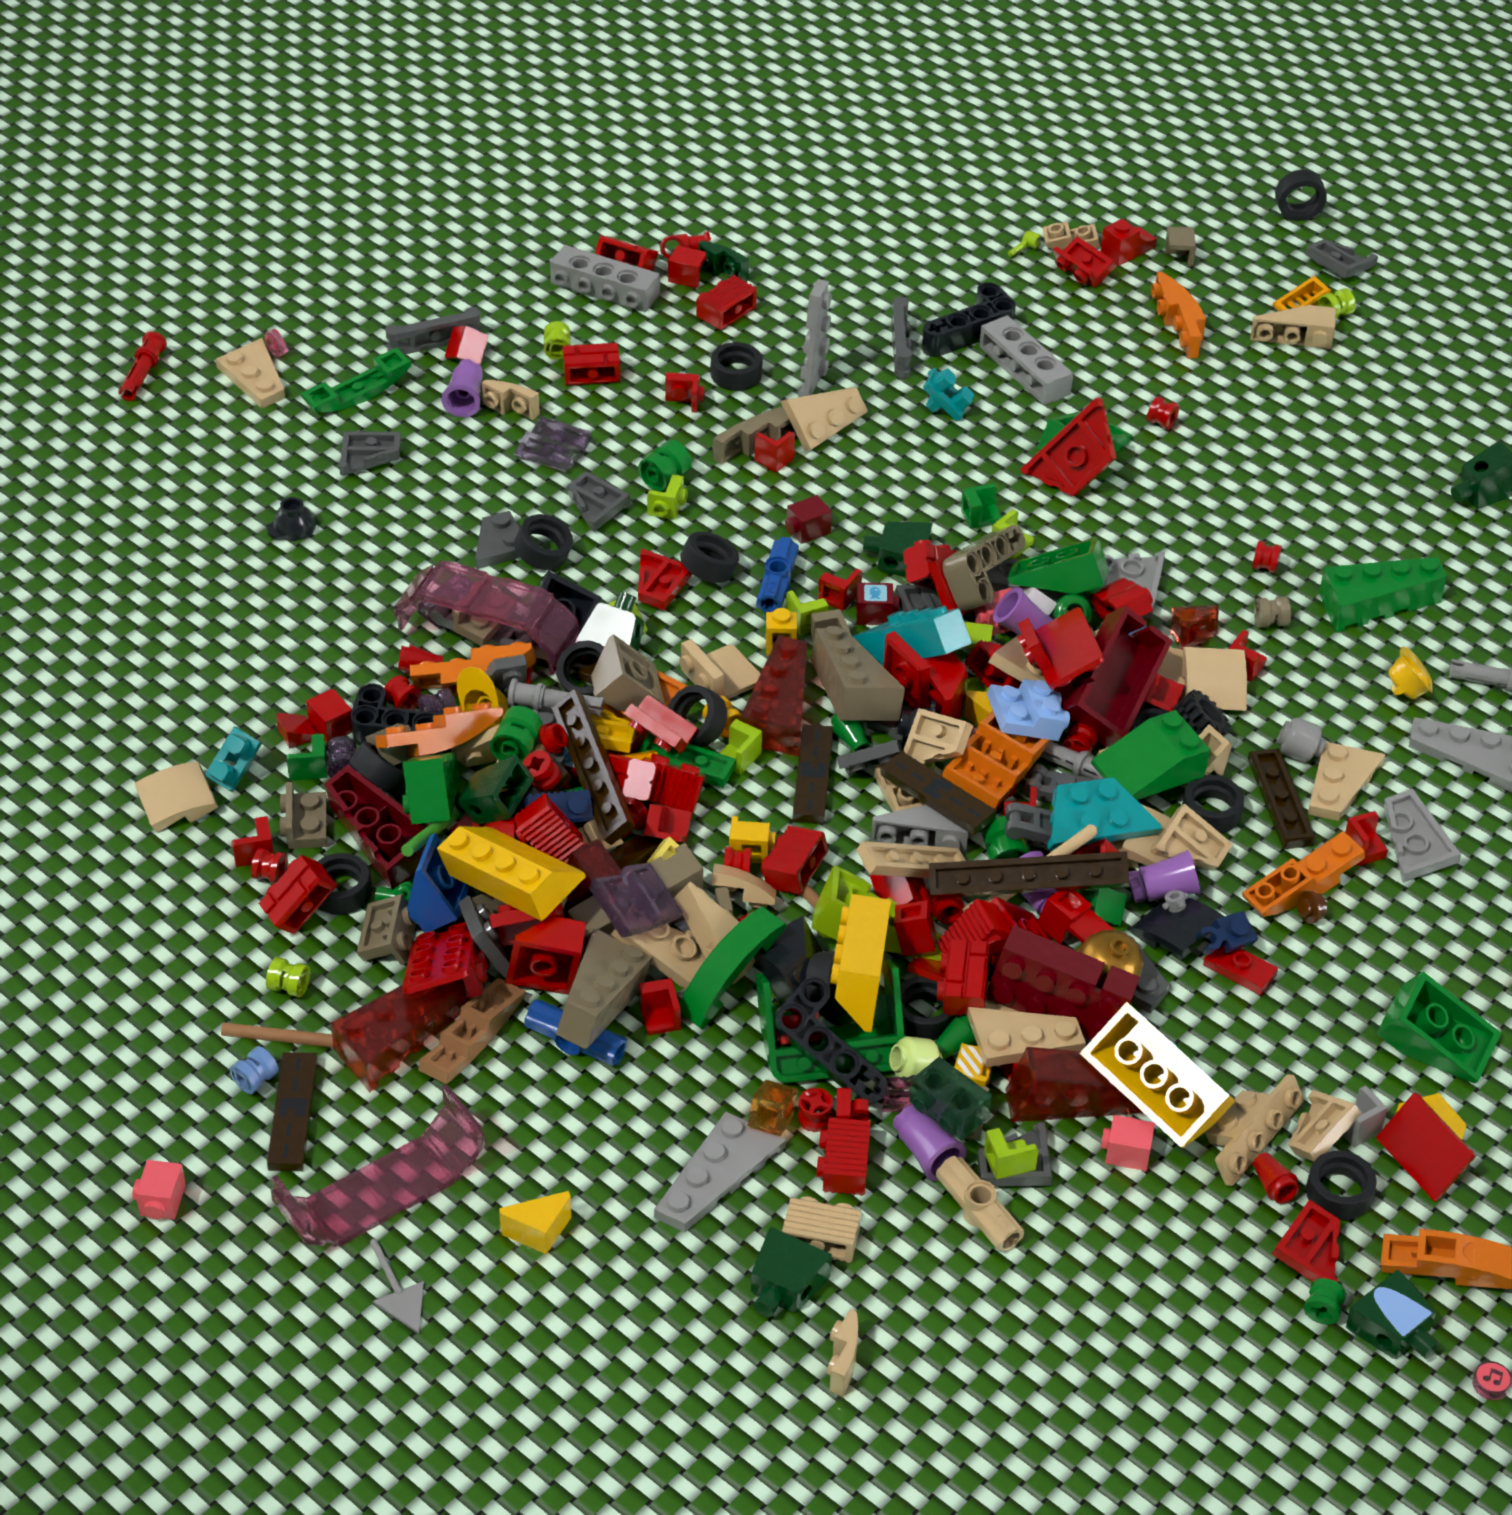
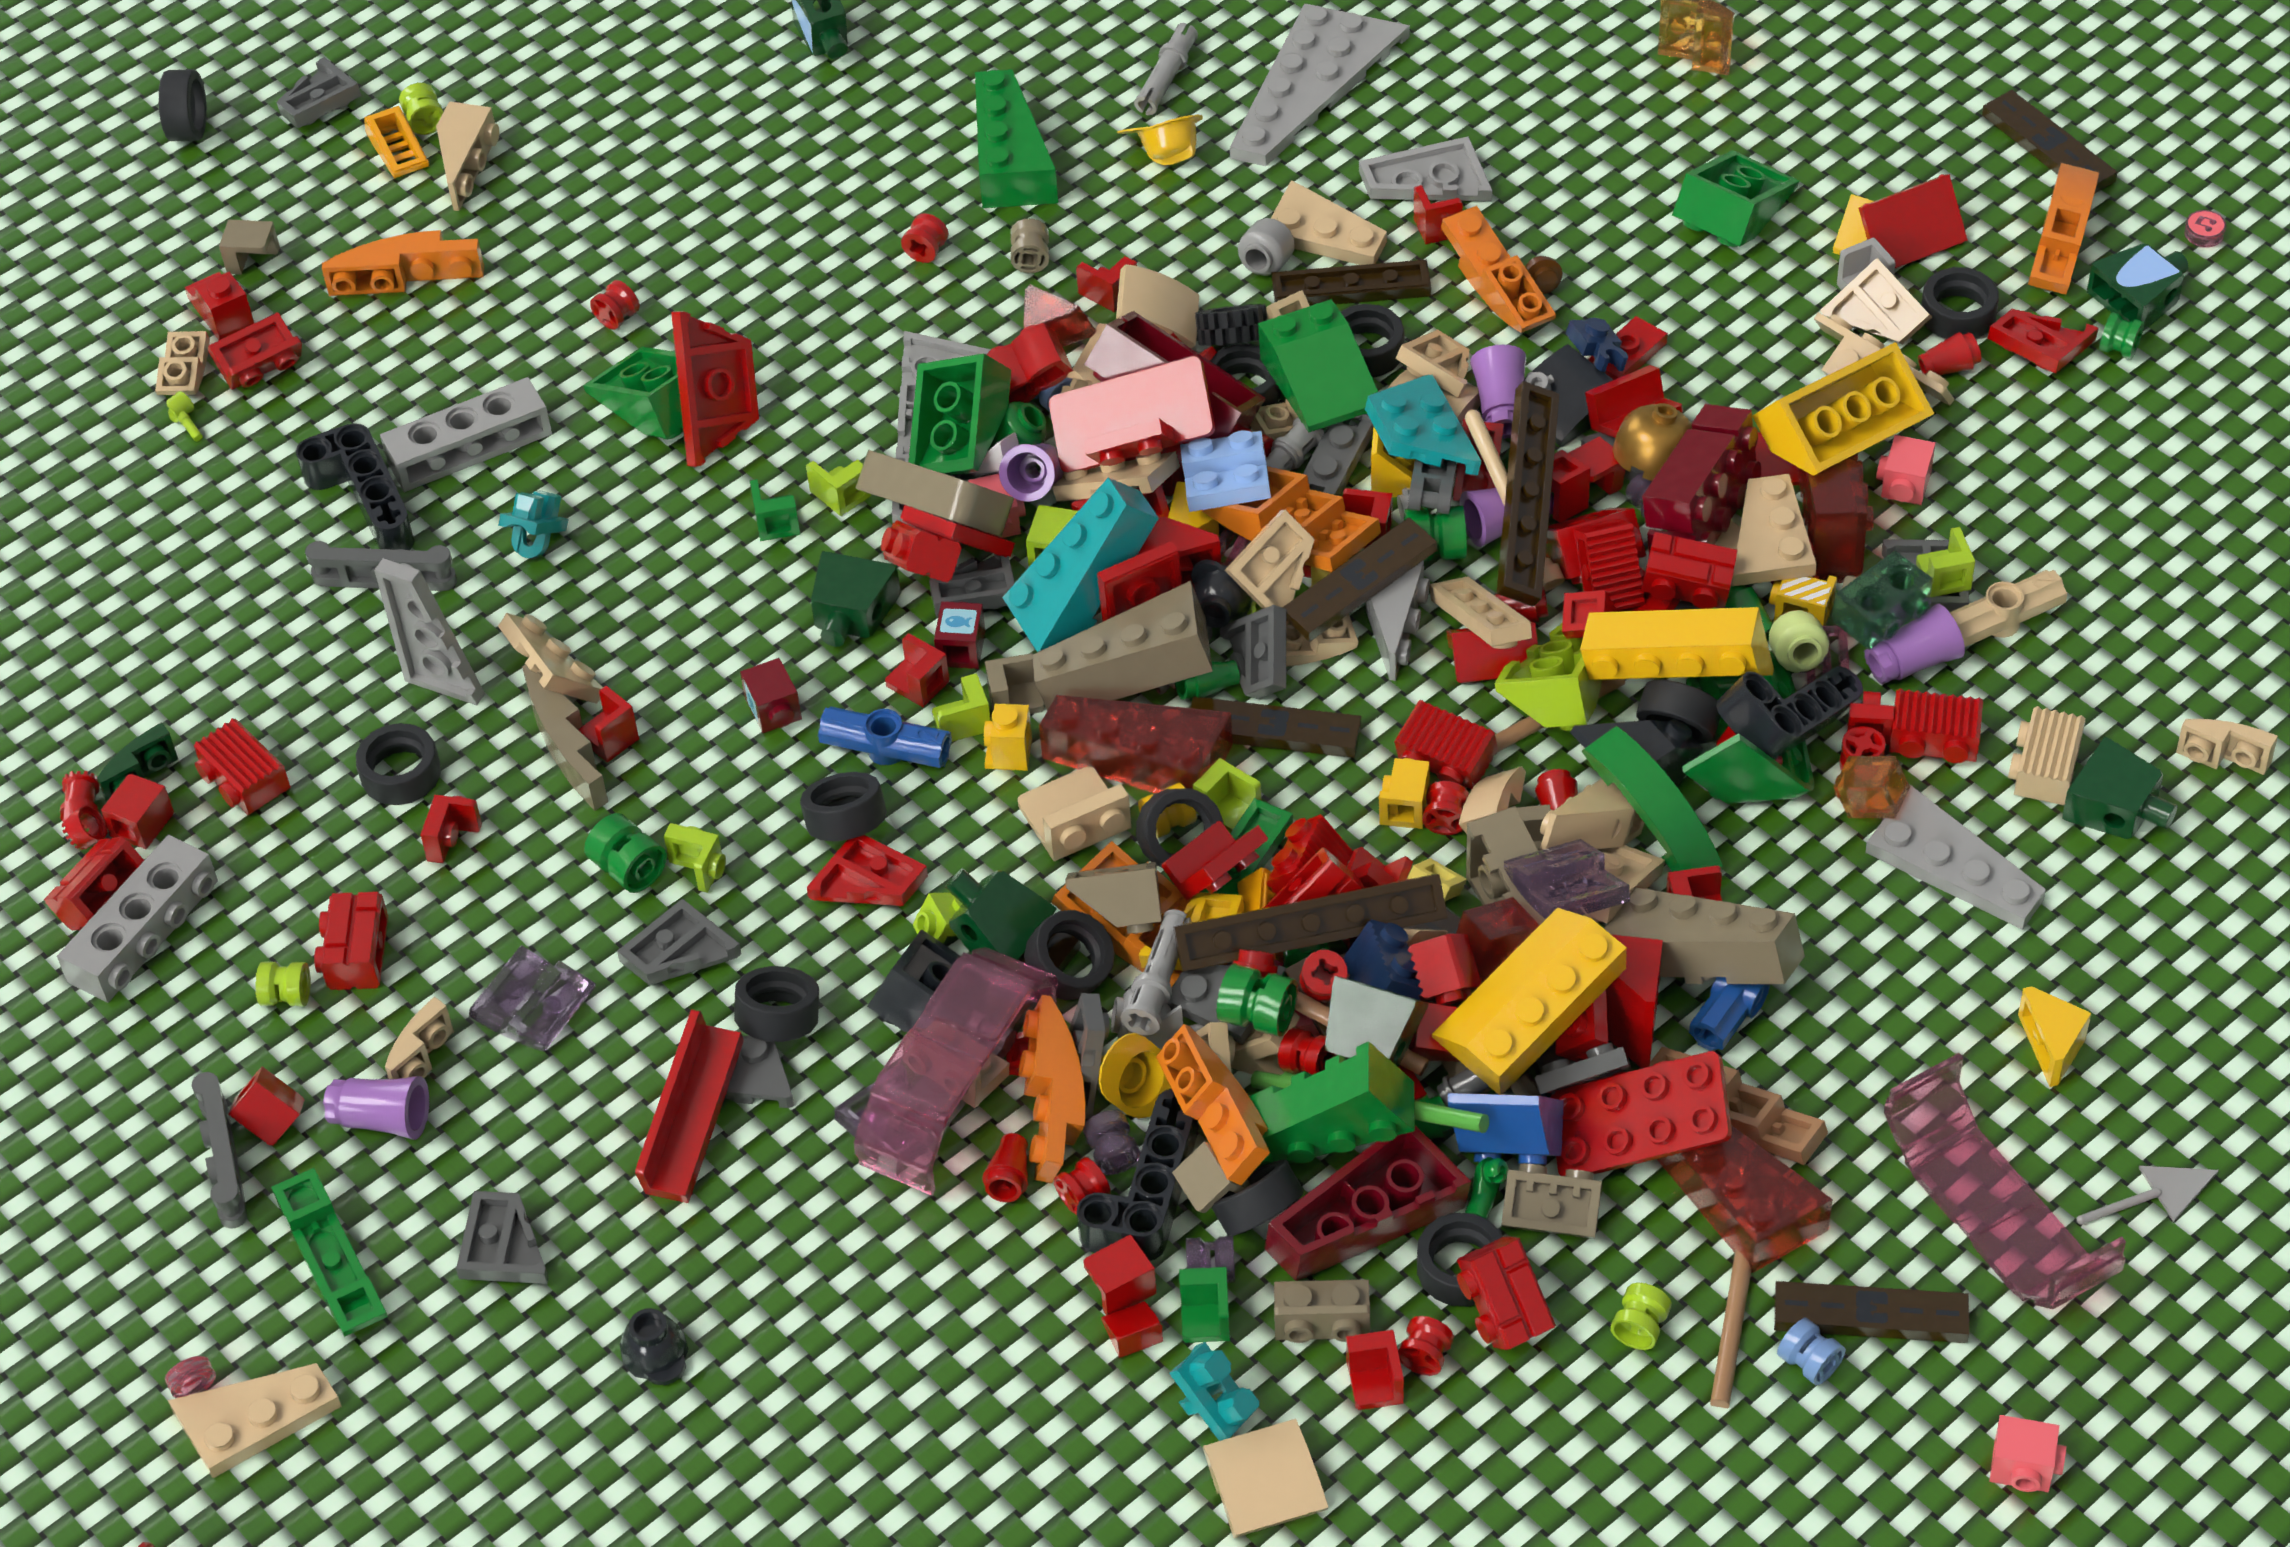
camera: 80 degrees left, 5 degrees up
none -> red panel [635,1010,744,1203]
none -> red panel [1585,365,1683,438]

